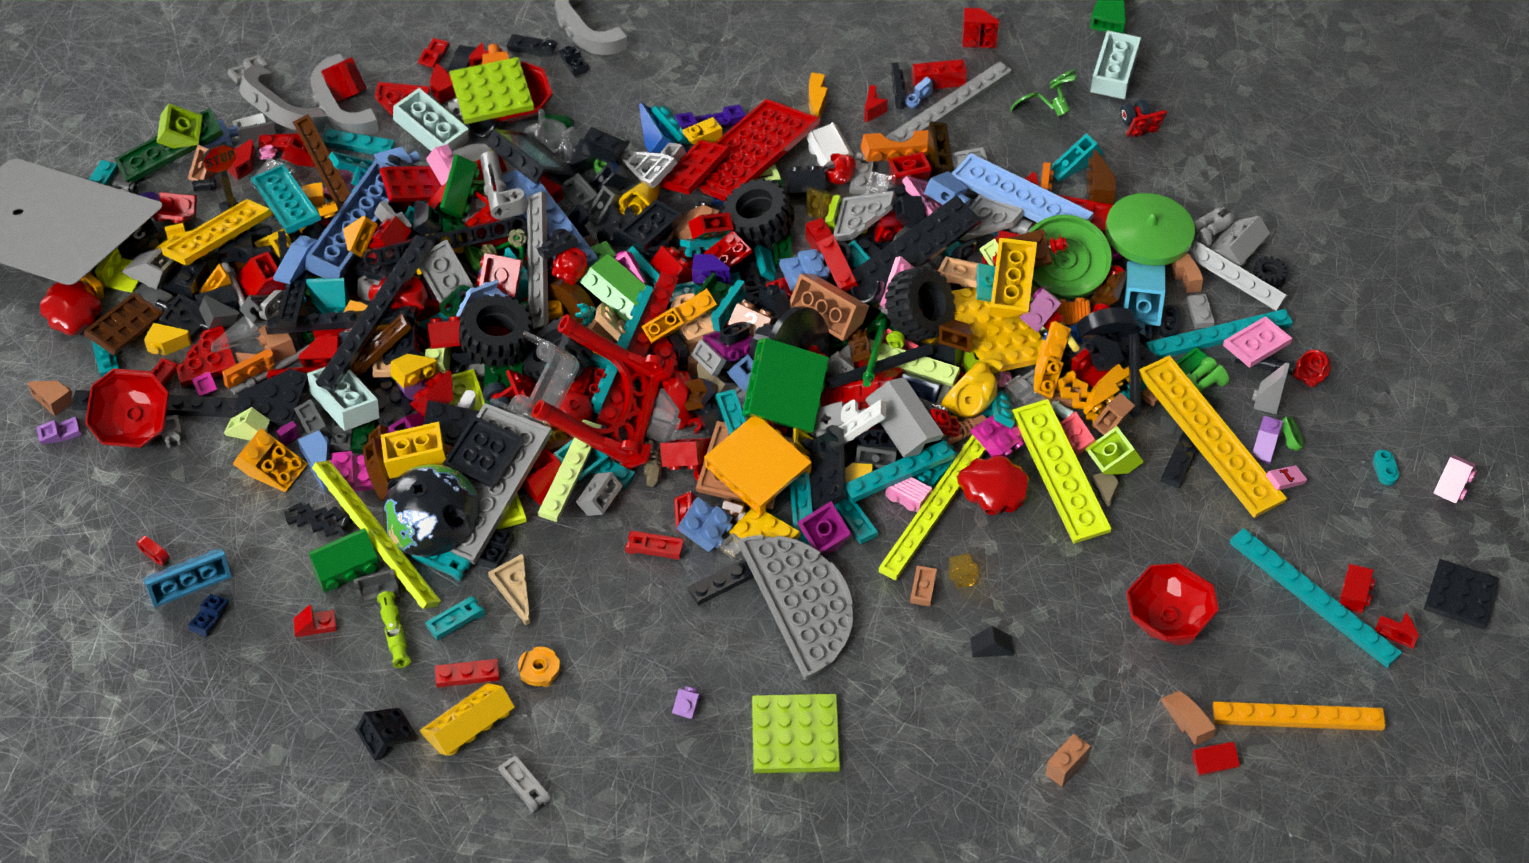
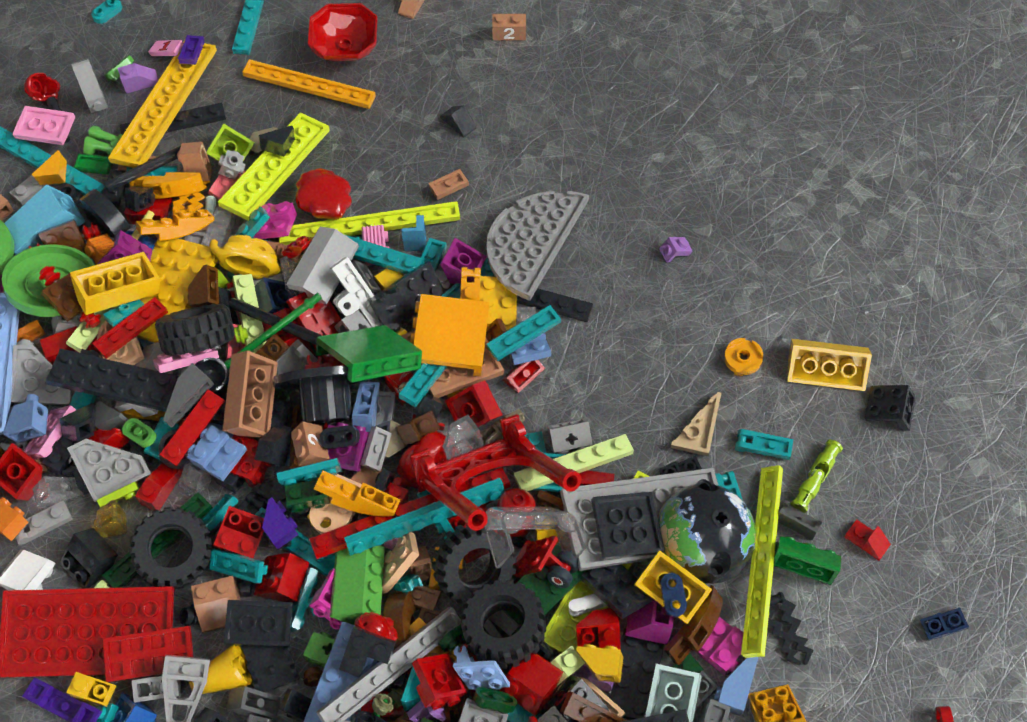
camera: 130 degrees left, 10 degrees up
dark azure slope [143,548,232,608] -> none
red plate [435,659,499,688] -> none
light grey plate [498,755,551,813] -> none
red plate [624,531,684,560] -> none
red brick [688,212,734,239] -> none
lime plate [752,694,839,773] -> none
red hair [824,153,856,185] -> none
clear yellow brick [948,553,979,588] -> none
none -> light orange slope [31,150,67,185]
none -> red plate [92,297,168,359]
none -> bright green plate [122,418,156,447]
none -> dark grey slope [163,363,214,428]
none -> dark purple plate [178,35,205,65]
none -> light grey brick [218,150,245,180]
none -> light orange plate [242,59,376,109]
none -> black slope [259,126,295,157]
none -> dark azure panel [402,215,426,251]
none -> light orange plate [460,267,481,301]
none -> teal plate [487,305,561,362]
none -> dark blue plate [660,573,687,617]

